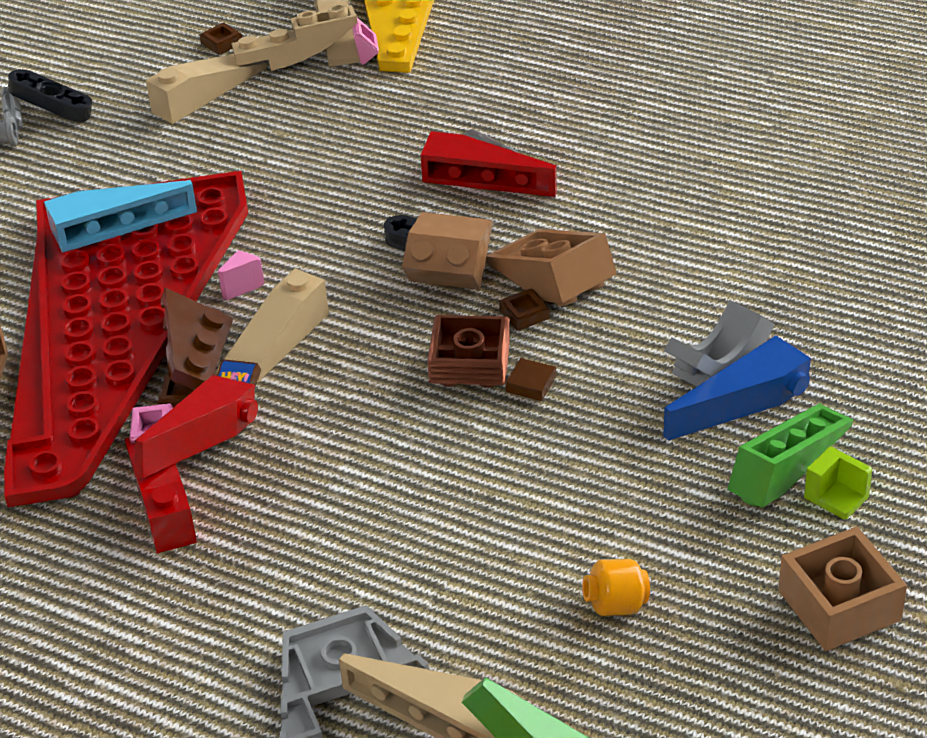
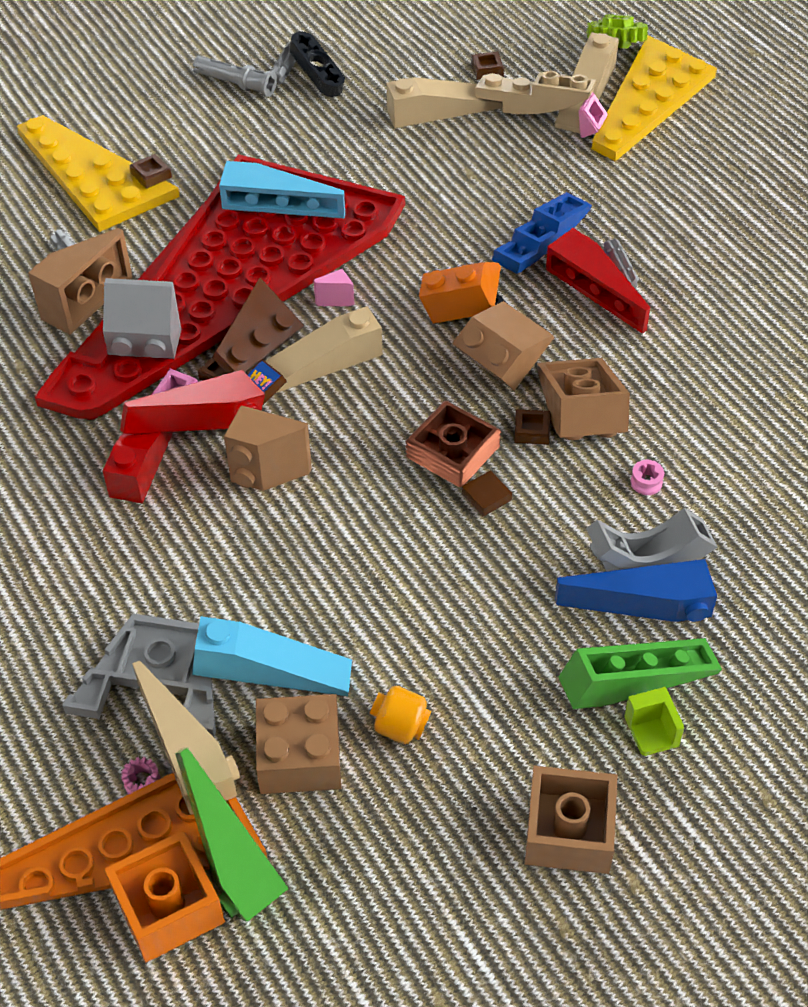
camera: 30 degrees right, 10 degrees up
none -> light grey slope [103,278,181,359]
none -> medium azure slope [192,616,352,696]
none -> medium nougat slope [224,405,312,491]
none -> medium nougat brick [256,694,342,794]
none -> orange slope [419,262,501,324]
none -> blue slope [492,192,592,274]
none -> bright pink bush [631,460,665,495]

